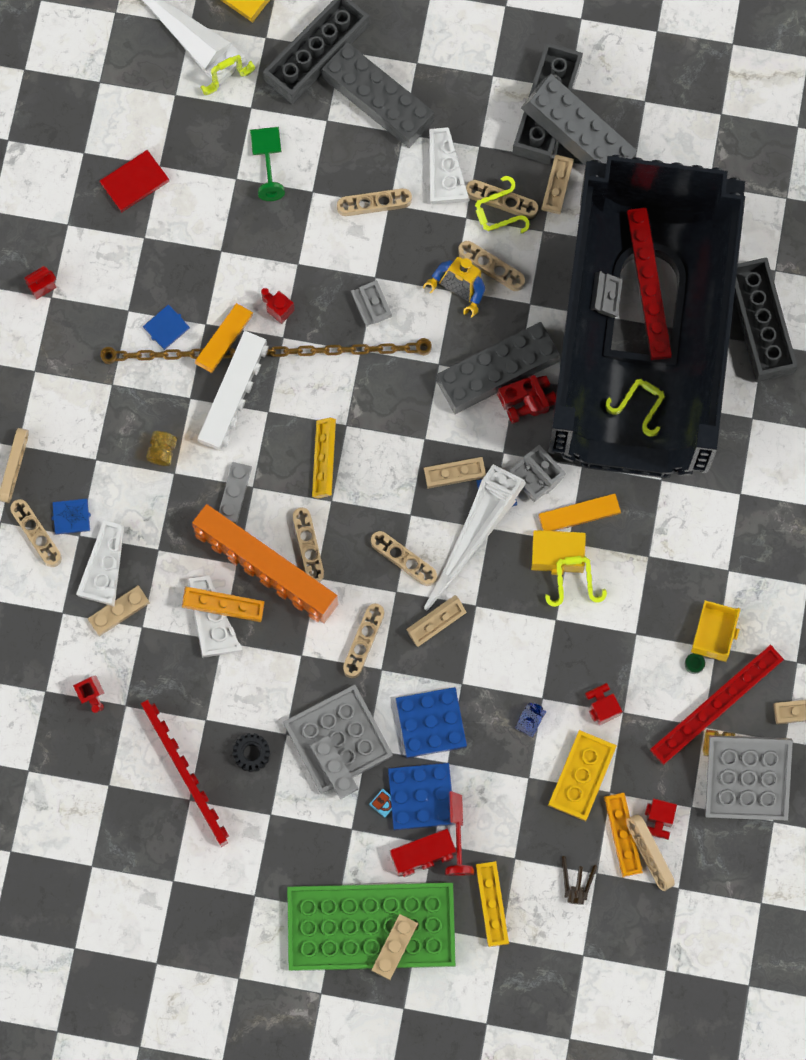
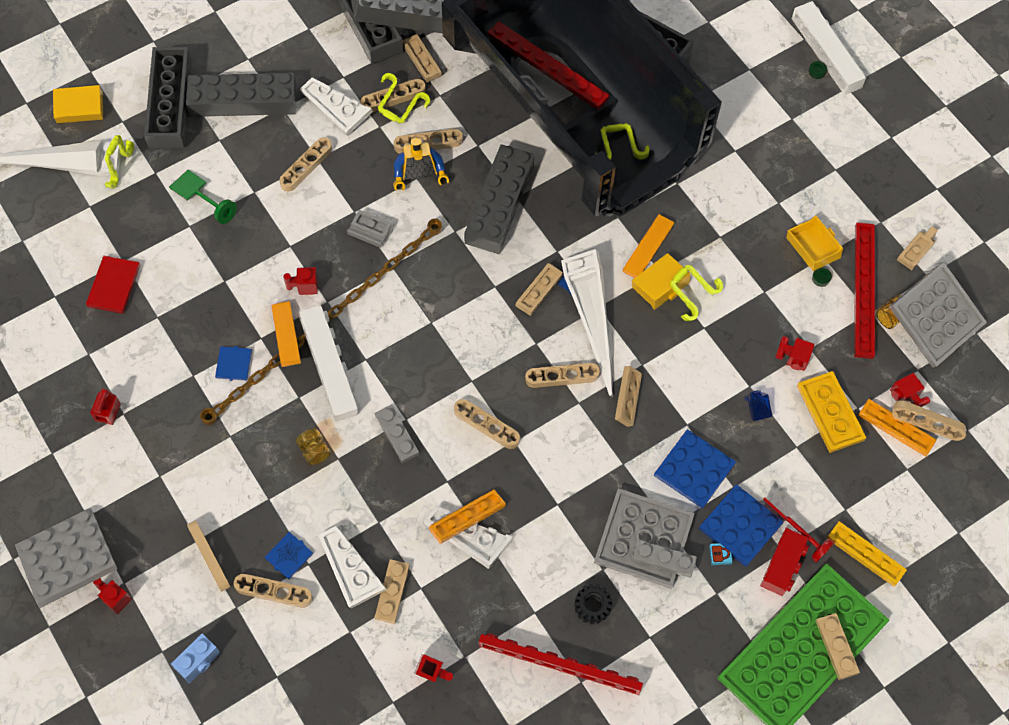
camera: 45 degrees left, 10 degrees down
orange brick [192,504,338,623] -> none
yellow plate [312,417,336,499] -> none
tan beam [343,603,384,678] -> none
red hips [497,375,556,424] -> none
light grey brick [508,445,566,502] -> none
dark brown plant [562,856,597,905] -> none

